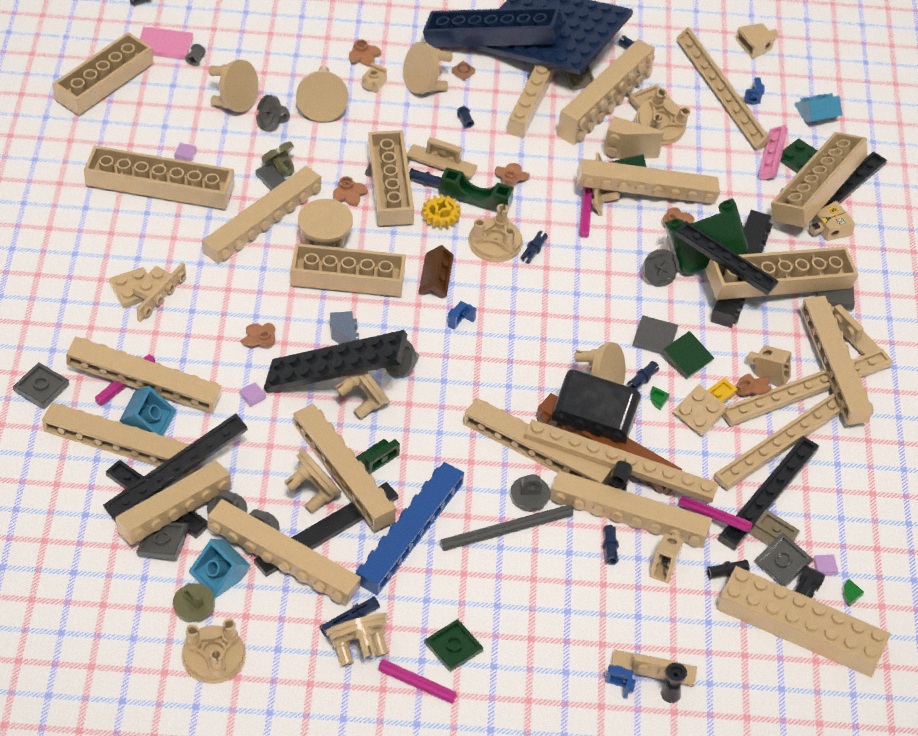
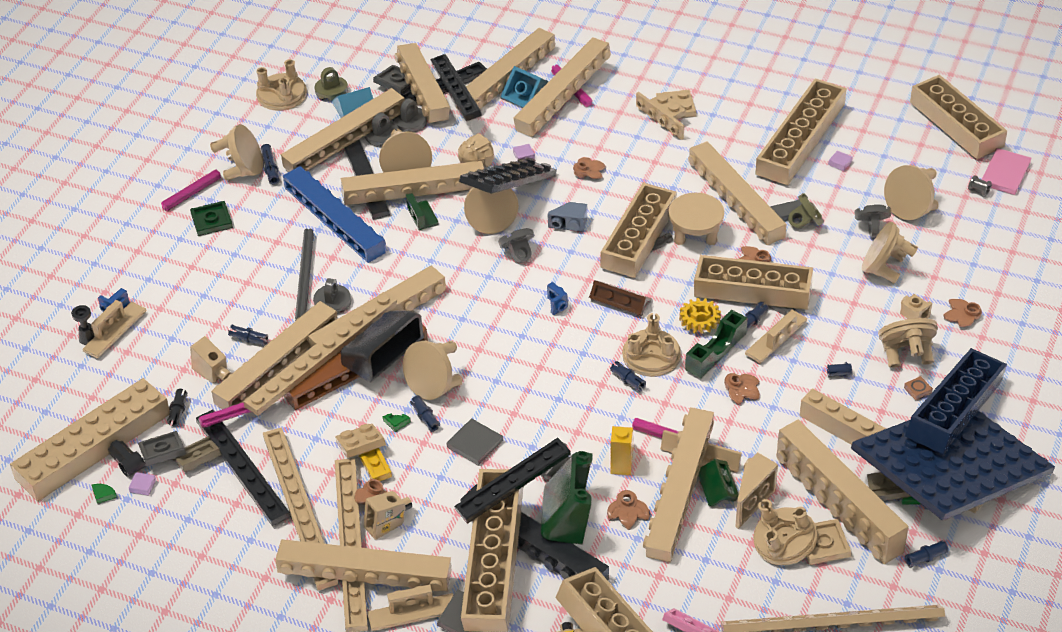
camera: 115 degrees right, 5 degrees down
dark grey plate [13,362,69,409] -> none
black piece [609,461,633,491] -> none
dark green tile [662,331,714,380] -> none
none -> tan helmet [458,133,494,167]
none -> yellow slope [610,426,634,475]

